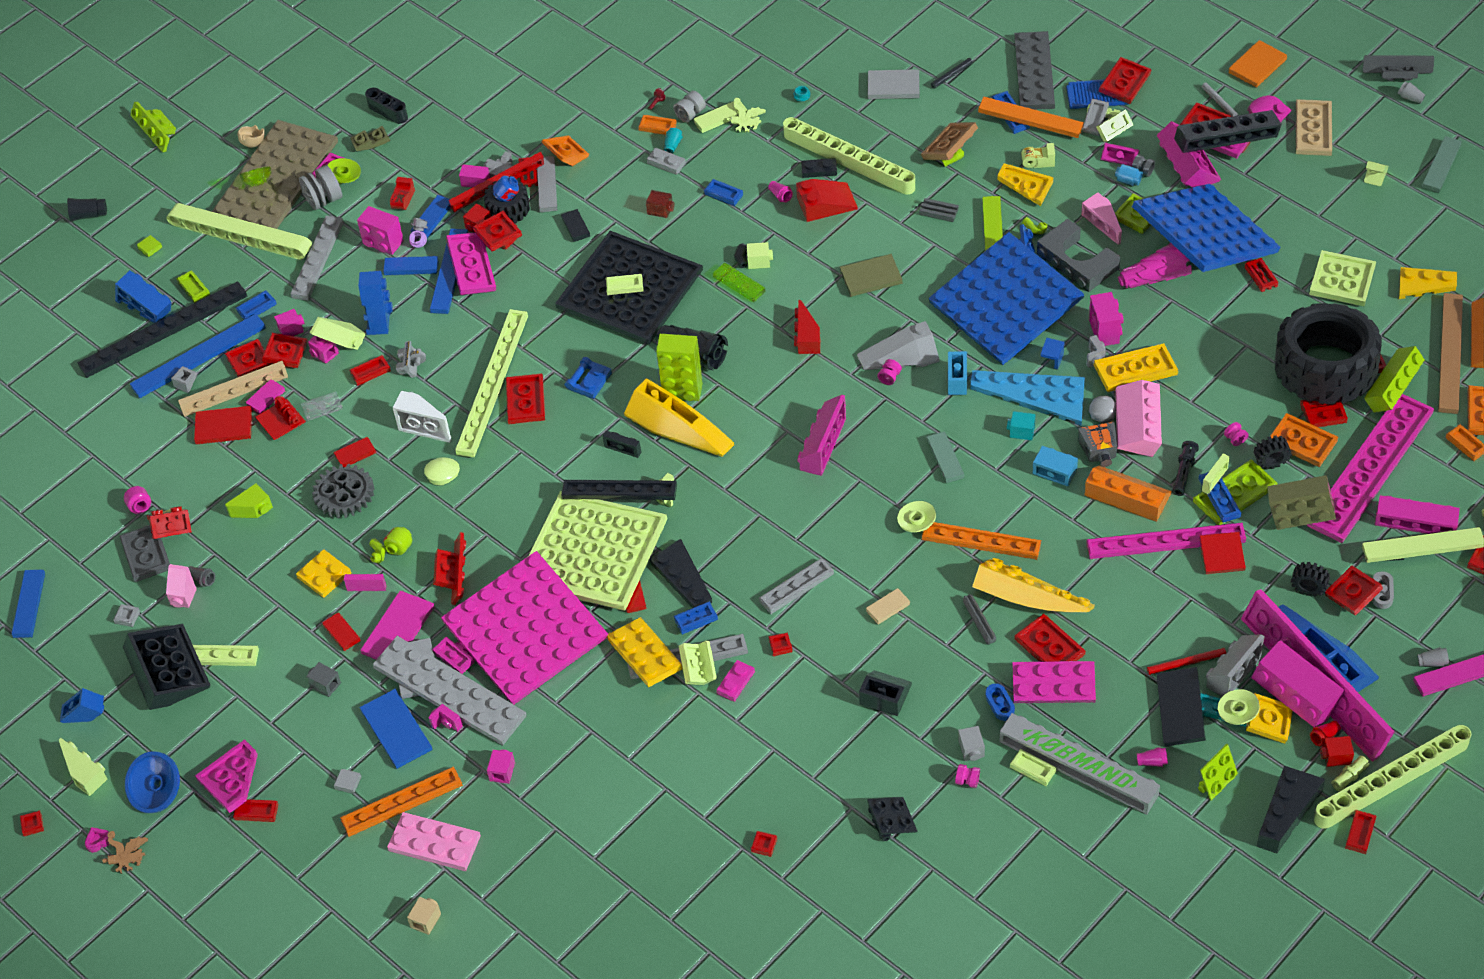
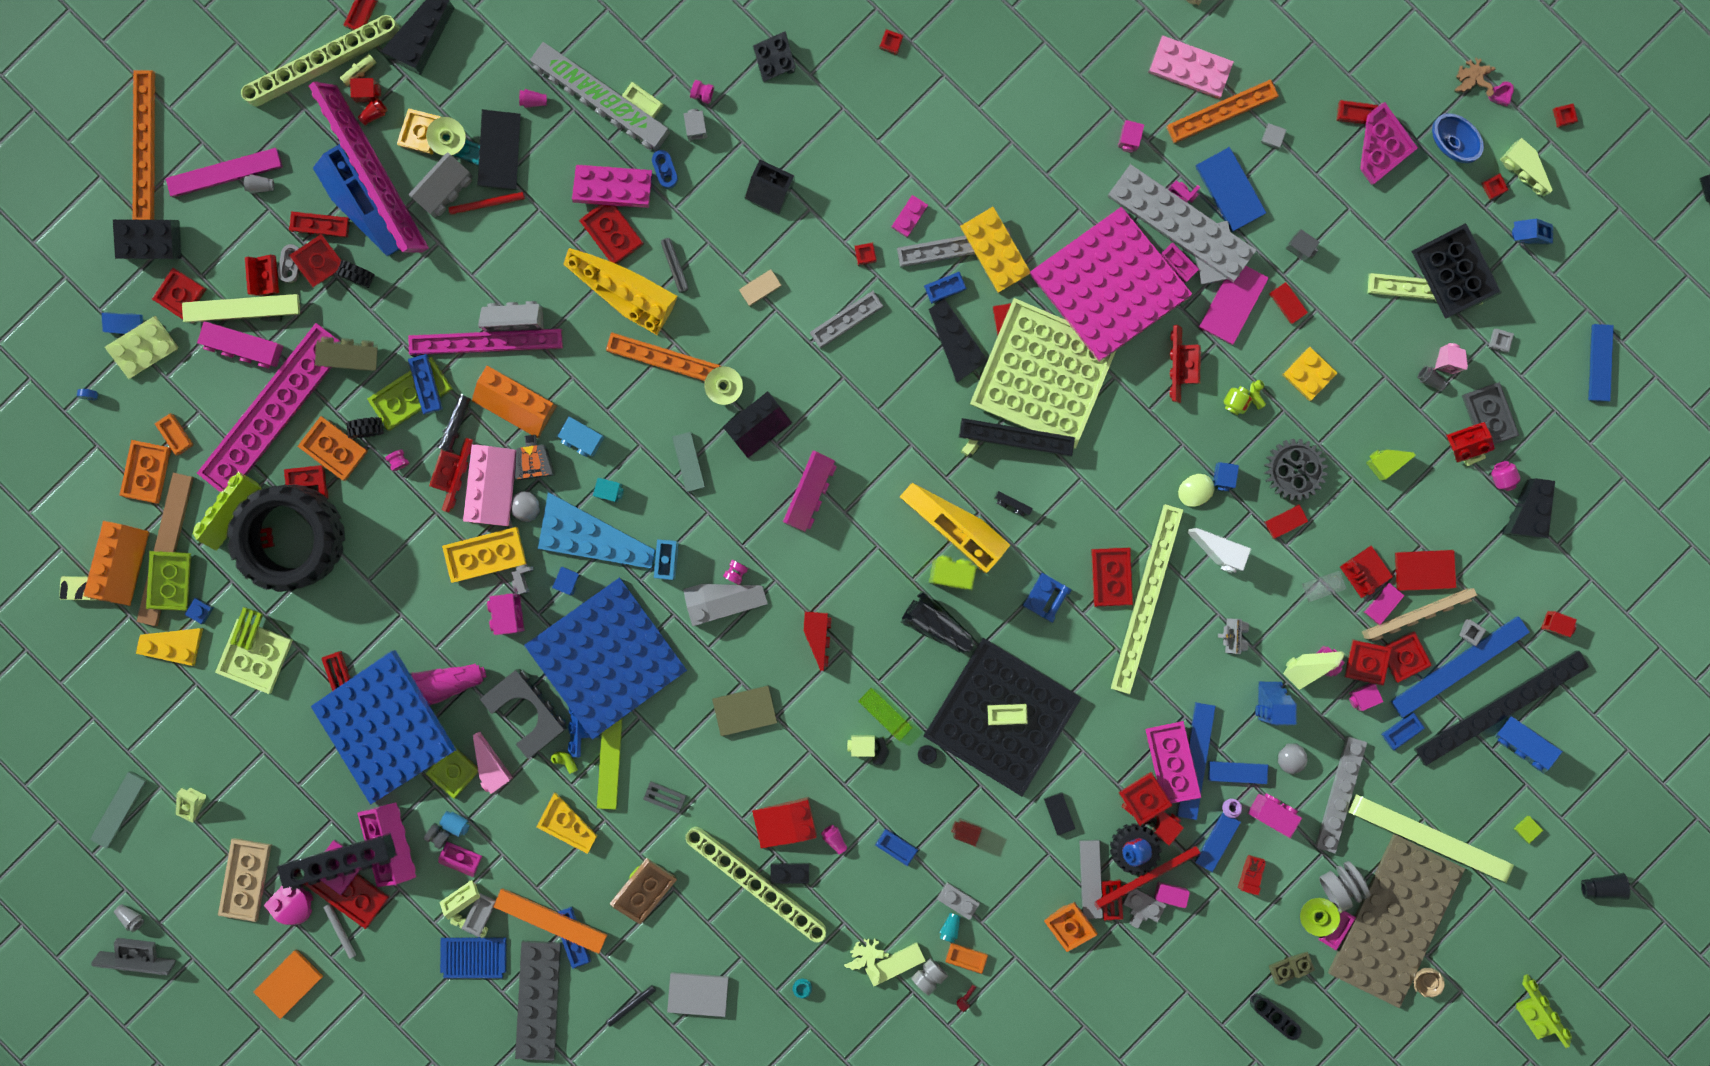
camera: 175 degrees right, 35 degrees up
lime tile [176,270,210,303] -> none
clear neon green piece [240,166,272,187] -> none
dark pink tile [344,574,386,591] -> none
red tile [349,355,391,386] -> none
light grey plate [411,218,428,231] -> none
yellowish green bracket [679,641,716,685] -> none
yellowish green leg [1021,143,1055,168] -> none
red tile [1099,57,1152,104] -> none
lime hinge [1198,744,1238,801] -> none
red tile [1199,532,1246,574] -> none
yellowish green tile [1202,454,1229,494] -> none
dark pink slope [1251,640,1344,727] -> none
none -> lime tile [146,551,191,611]
none -> blue plate [185,598,214,624]
none -> lime tile [230,607,263,650]
none -> red bracket [245,254,279,297]
none -> red plate [289,211,350,238]
none -> red bracket [429,438,474,513]
none -> light grey slope [478,301,544,332]
none -> black slope [723,391,792,458]
none -> black tile [918,745,937,765]
none -> blue brick [1213,462,1239,492]
none -> light grey hair [1278,743,1308,774]
none -> red tile [1481,173,1509,200]
none -> black wedge [1502,478,1555,539]
none -> red brick [1541,611,1577,637]

